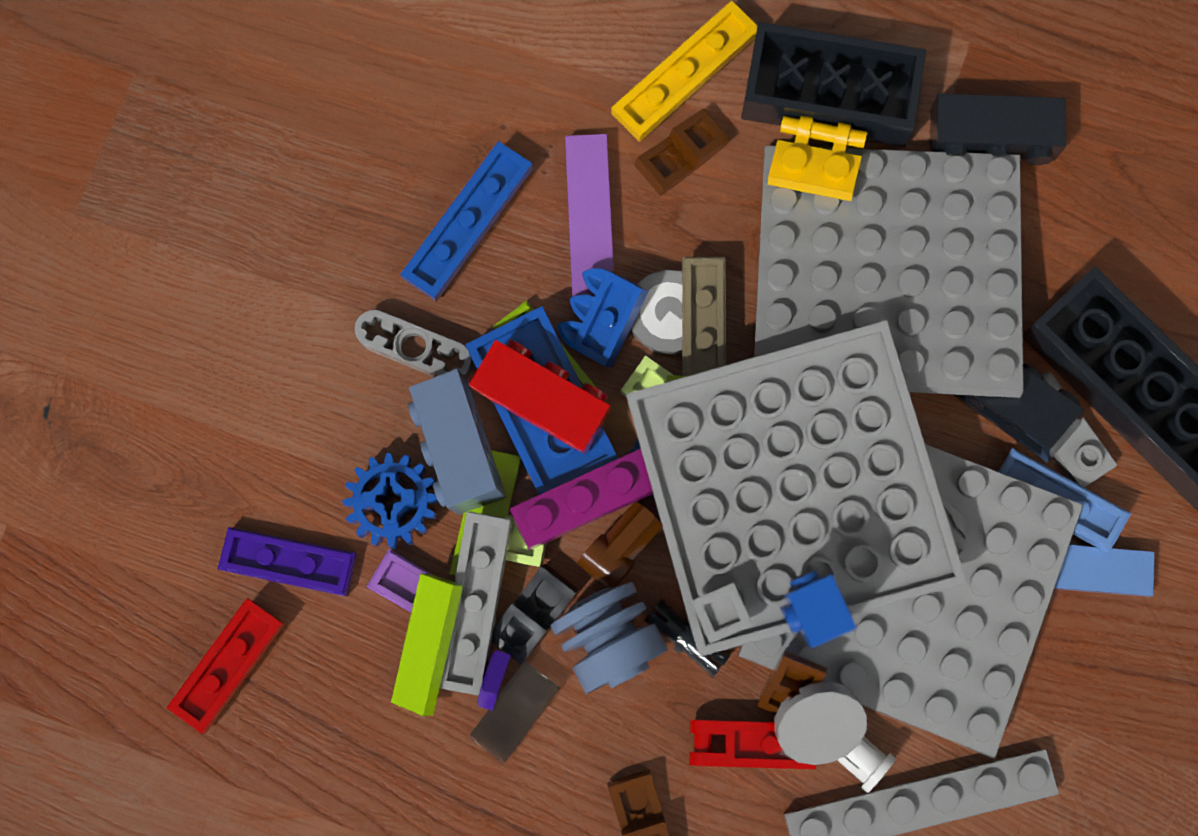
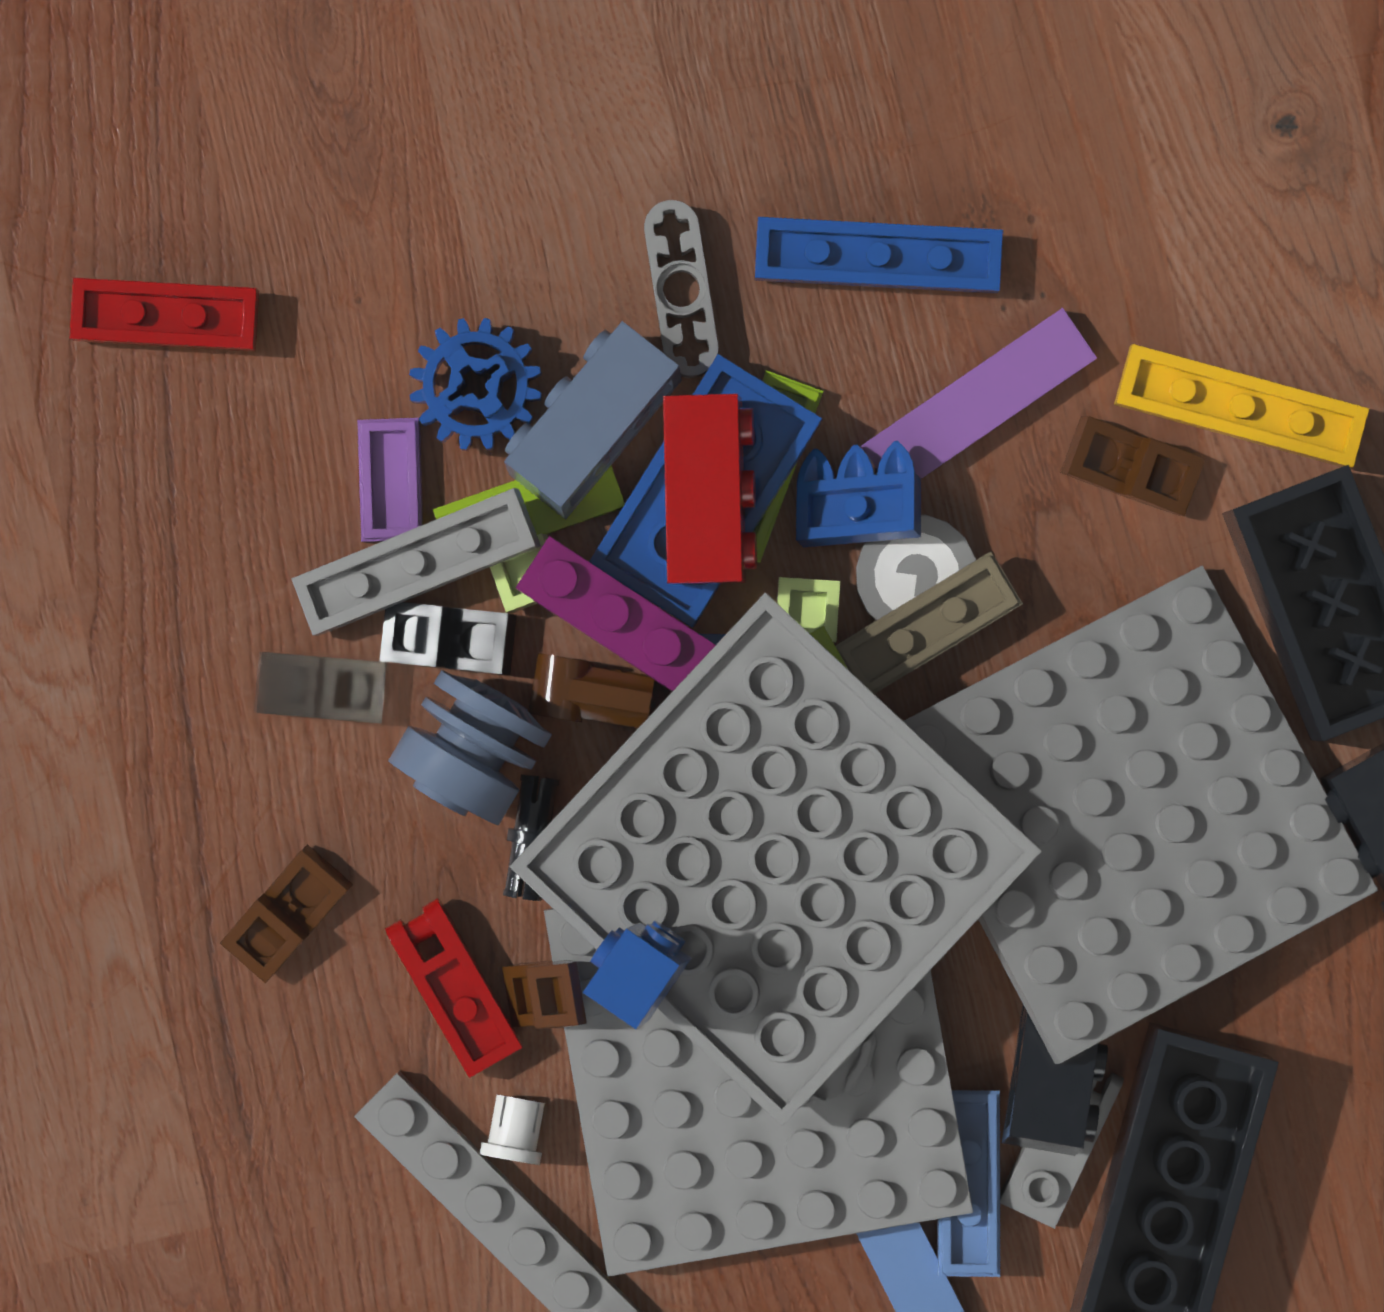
camera: 55 degrees right, 10 degrees up
dark purple tile [218,527,357,597] -> none
lime tile [391,573,463,716] -> none
dark purple tile [477,650,511,711] -> none
light grey plate [691,582,753,644] -> none
yellow plate [768,115,867,201] -> none
light grey tile [774,682,867,765] -> none

